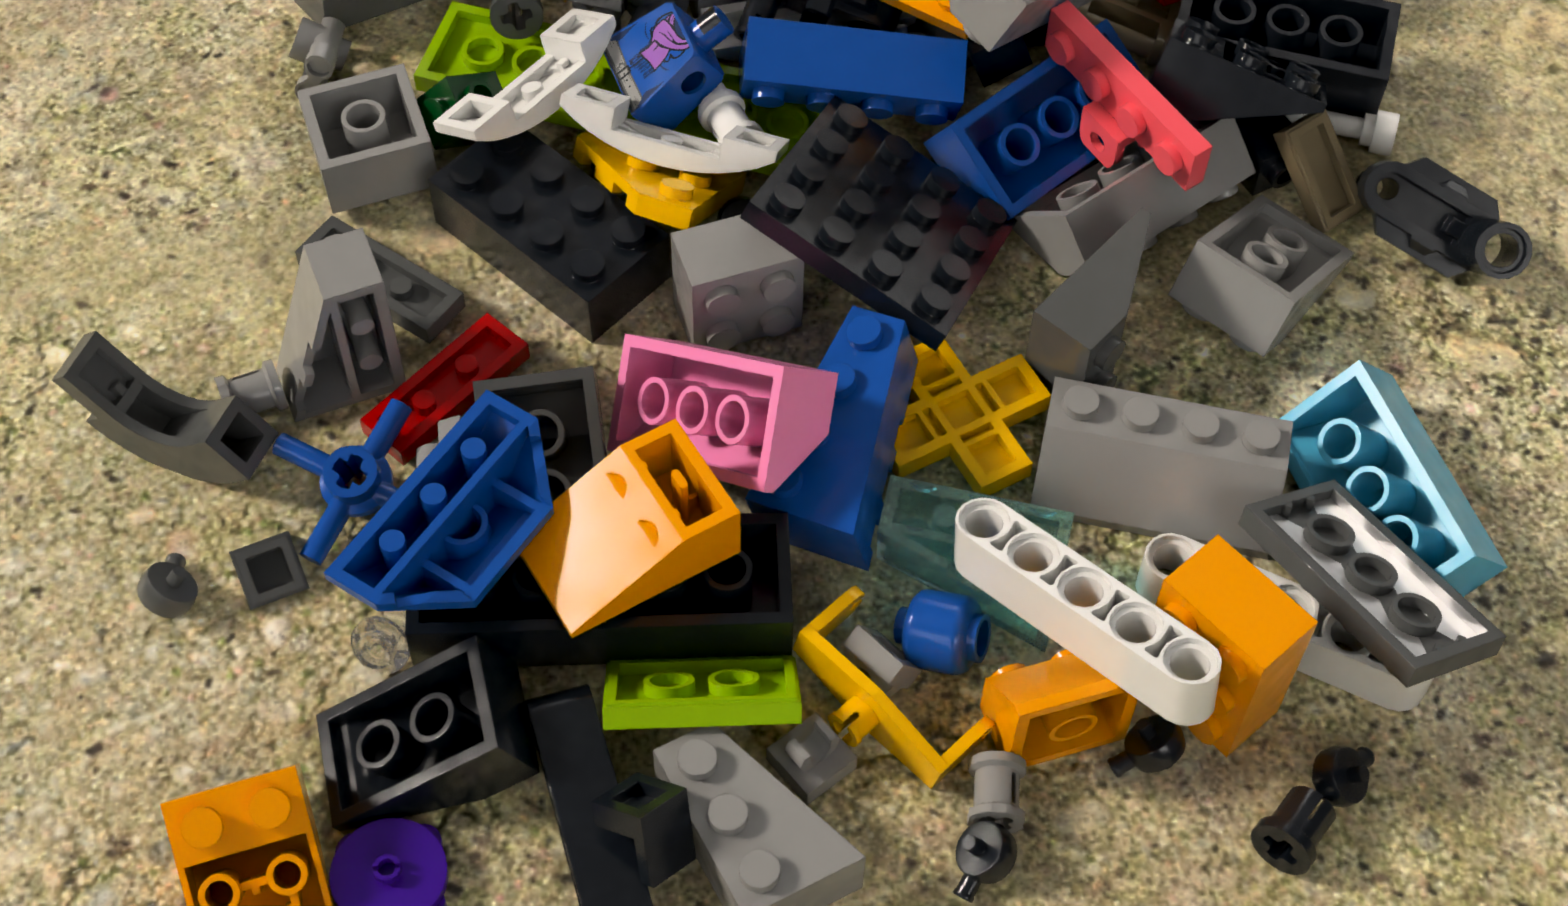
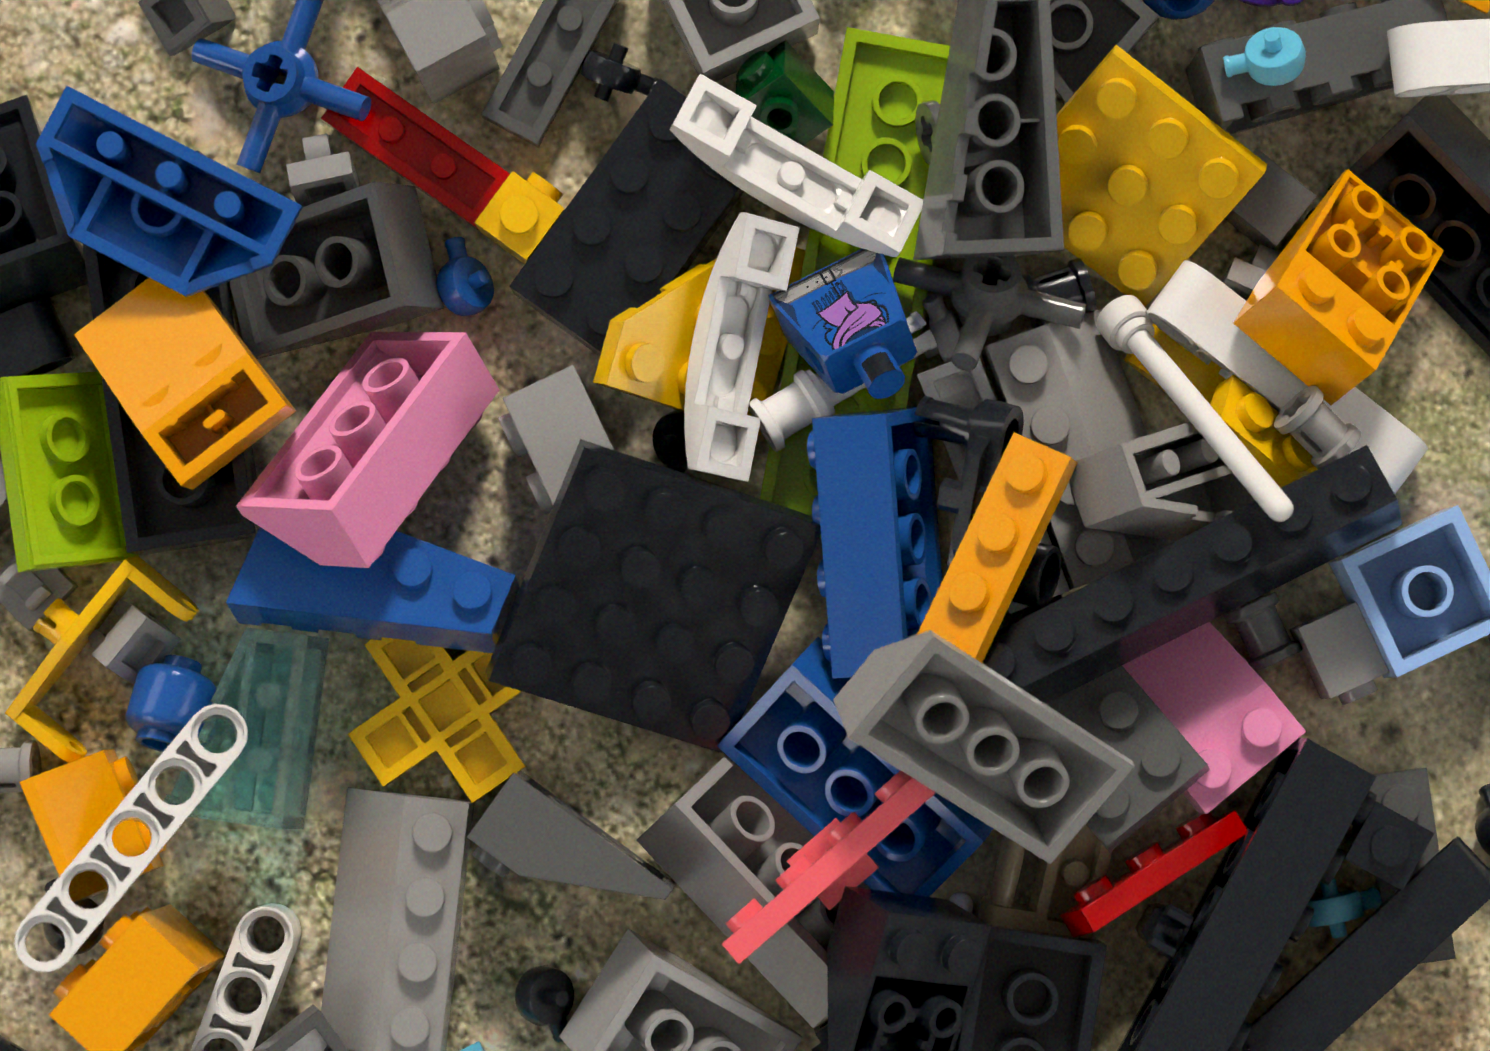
camera: 85 degrees right, 30 degrees up
none -> blue piece [436,237,494,316]
none -> yellow brick [475,171,565,264]
none -> black piece [515,965,574,1042]
none -> black piece [581,42,660,102]

